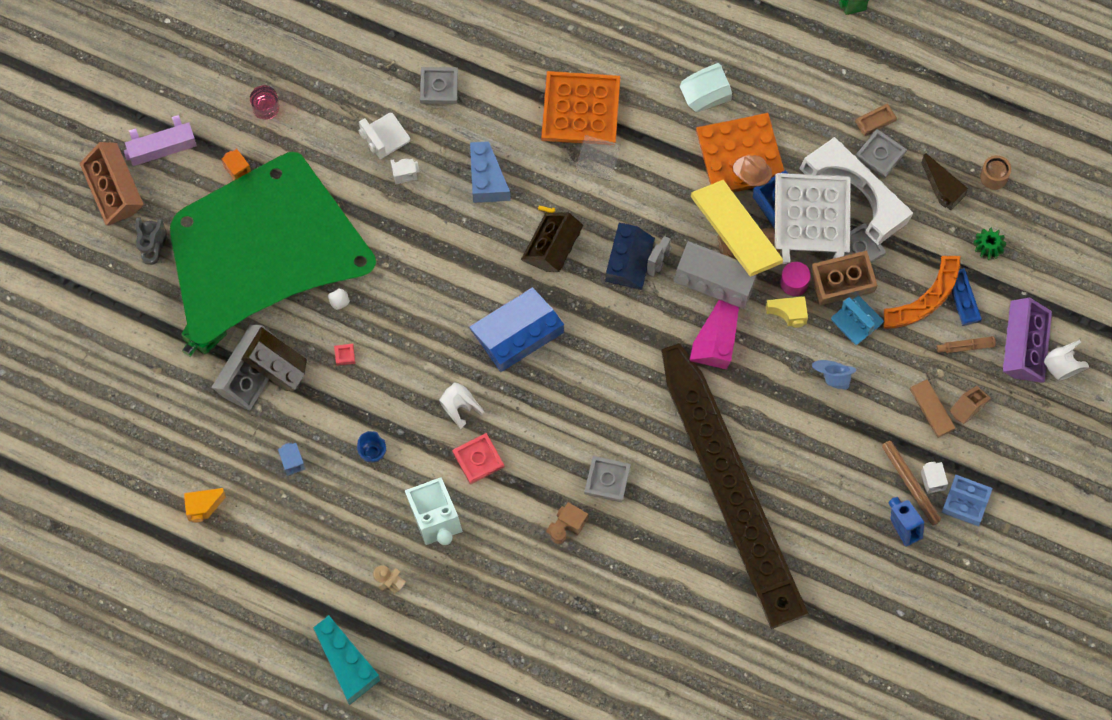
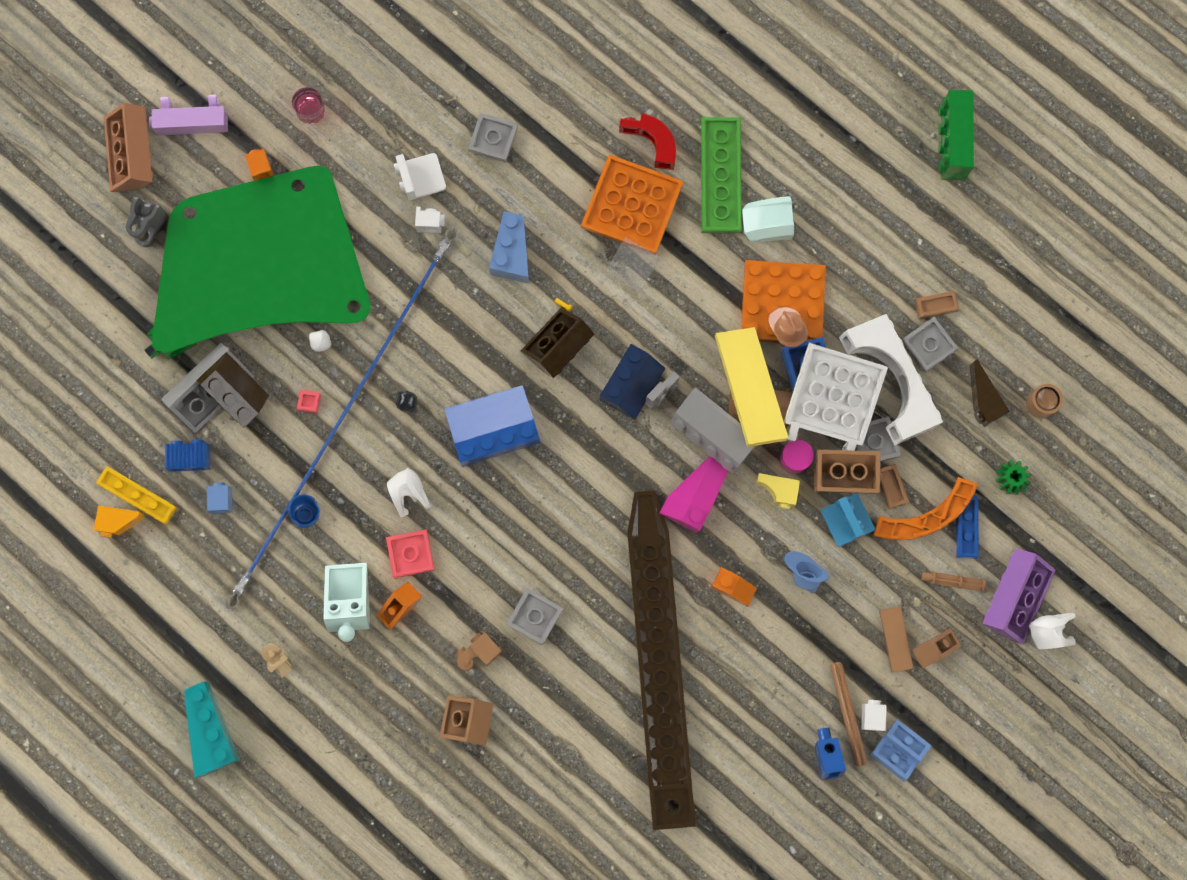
camera: 15 degrees right, 10 degrees up
none -> yellow tile [96,466,178,525]
none -> blue brick [165,440,211,472]
none -> blue piece [225,226,459,611]
none -> orange slope [376,582,422,630]
none -> black piece [395,391,418,413]
none -> medium nougat slope [440,695,494,746]
none -> red arch [619,113,676,170]
none -> bright green tile [701,117,742,233]
none -> orange slope [711,567,757,607]
none -> medium nougat tile [880,464,909,509]

